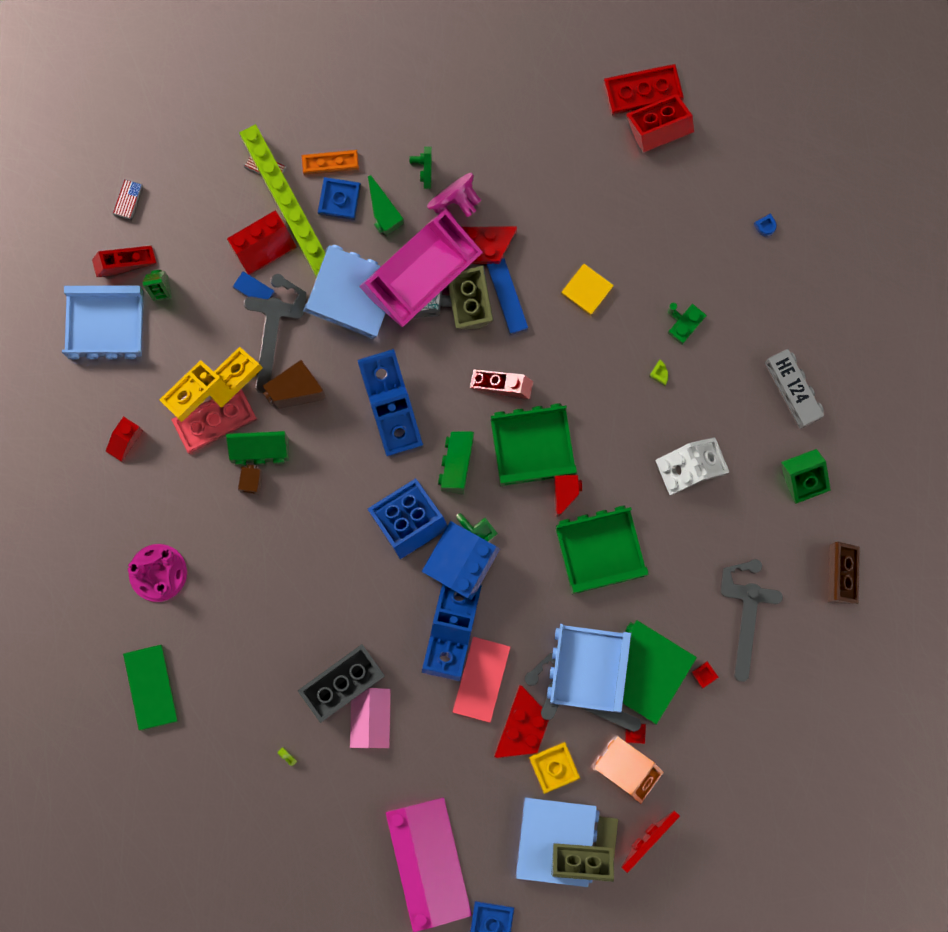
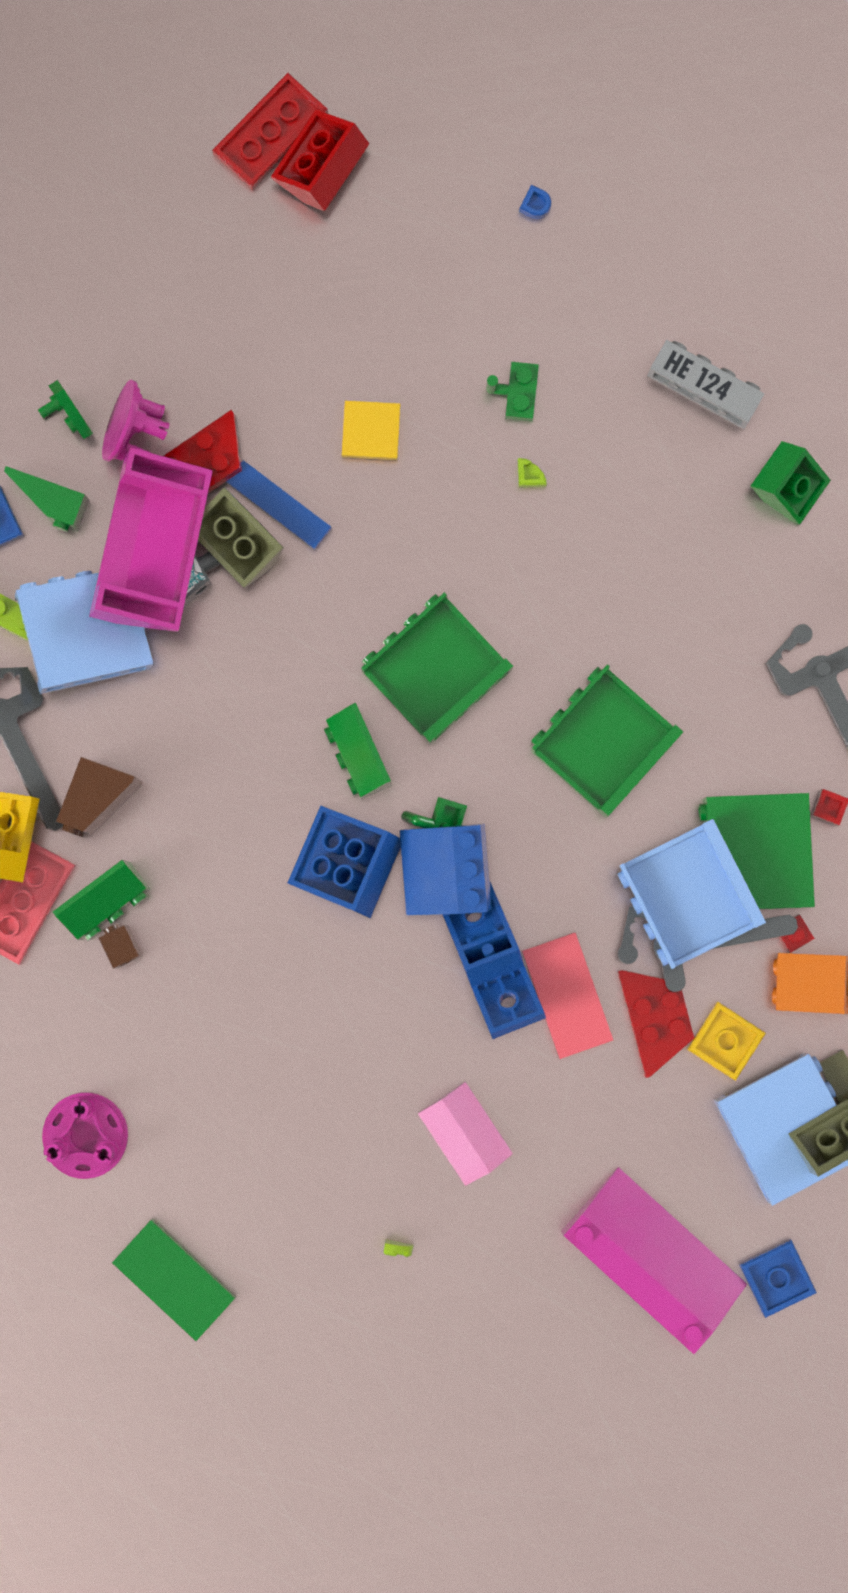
camera: 30 degrees left, 5 degrees up
dark grey slope [298,644,385,723] -> none
blue bracket [357,349,423,456] -> none
red slope [470,369,533,399] -> none
red slope [554,475,582,517] -> none
white bracket [655,437,729,495] -> none

